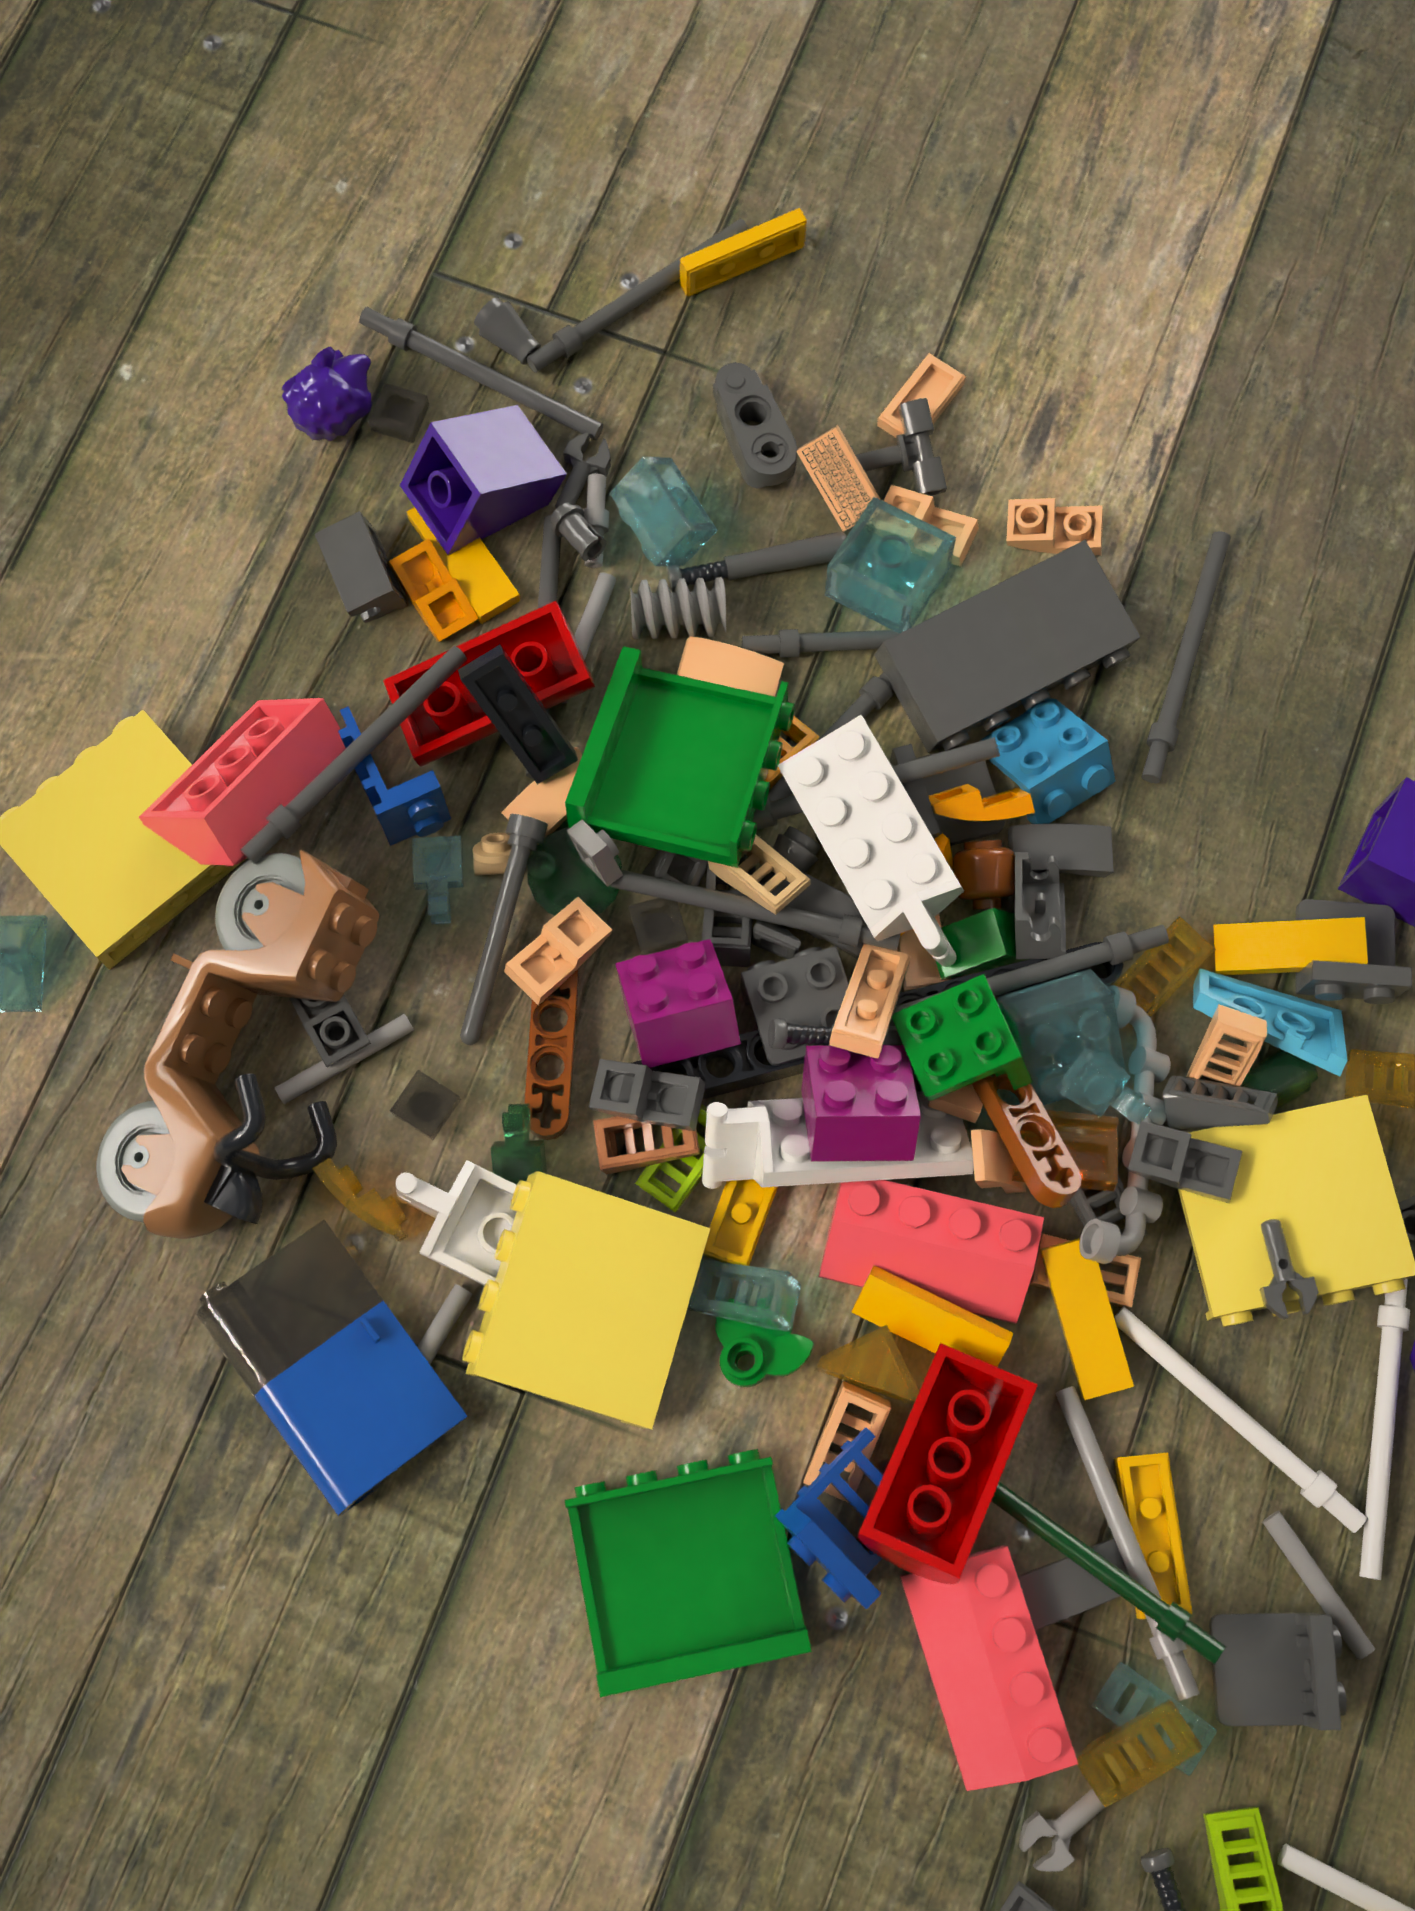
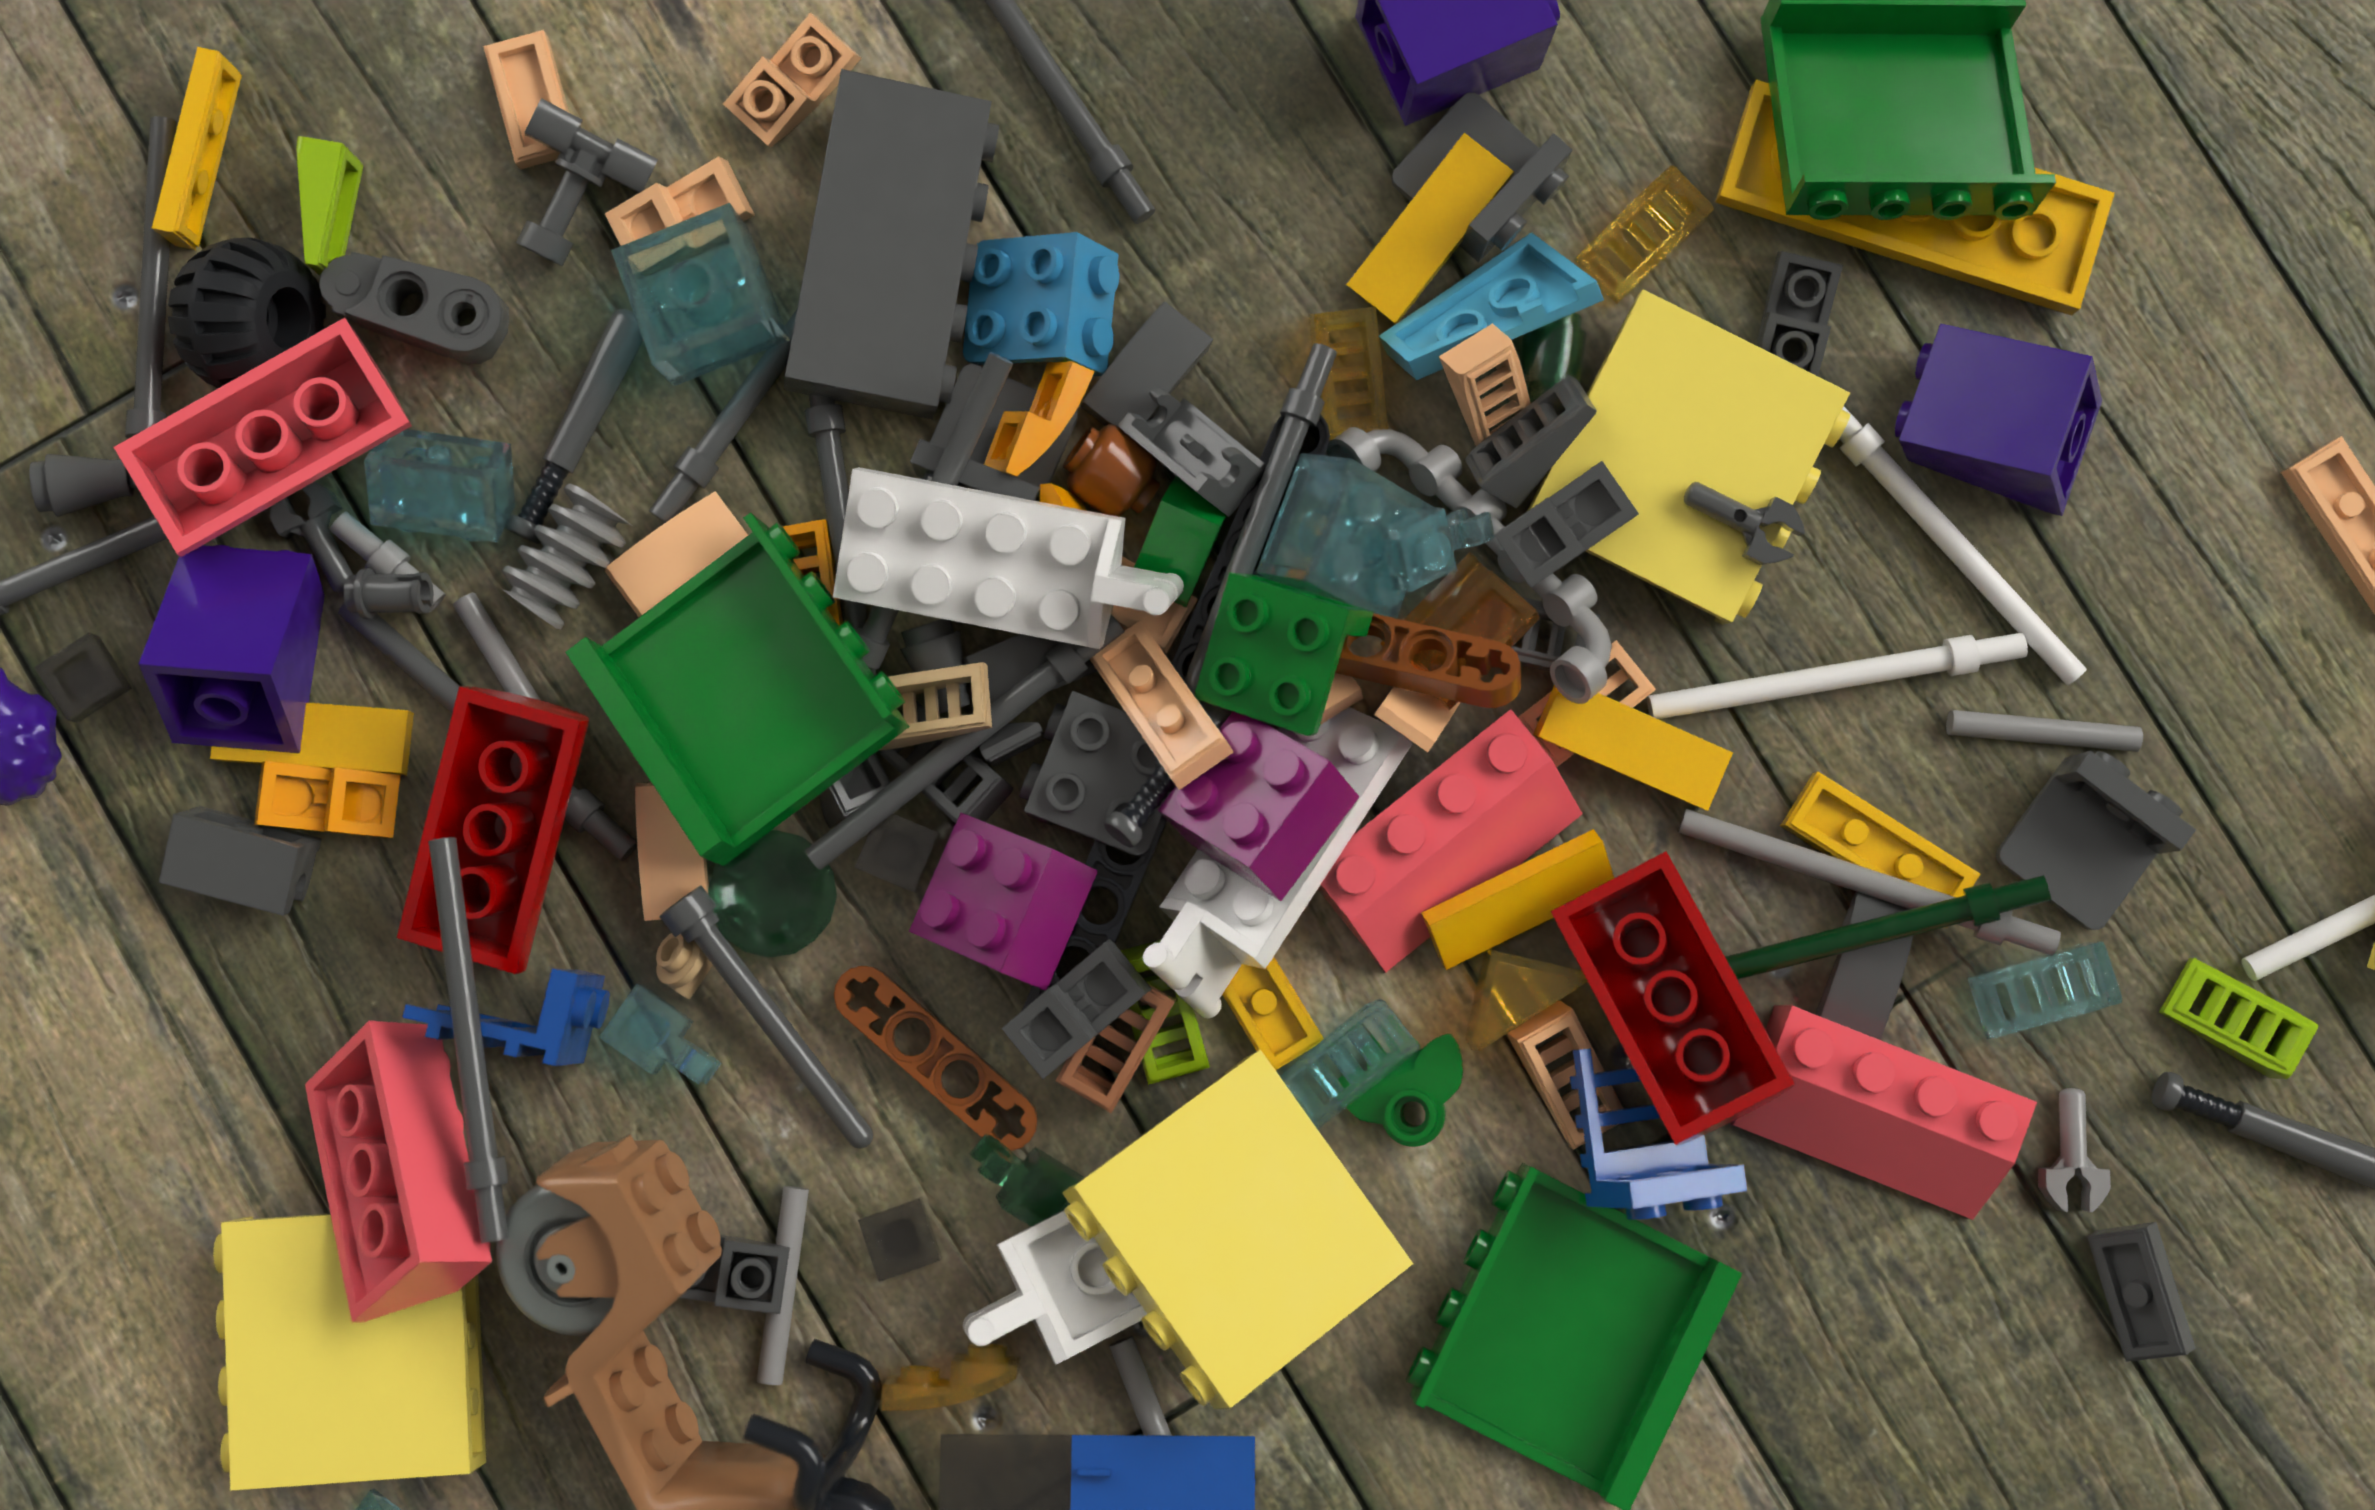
camera: 55 degrees left, 10 degrees up
black plate [458,645,578,785] -> none
light nougat slope [504,897,612,1005] -> none
light grey plate [567,819,623,887] -> none
light nougat tile [796,425,884,531] -> none
clear yellow slope [1076,1699,1203,1807] -> none
none -> coral slope [114,318,412,557]
none -> black wheel [168,238,326,389]
none -> lime slope [296,136,363,276]

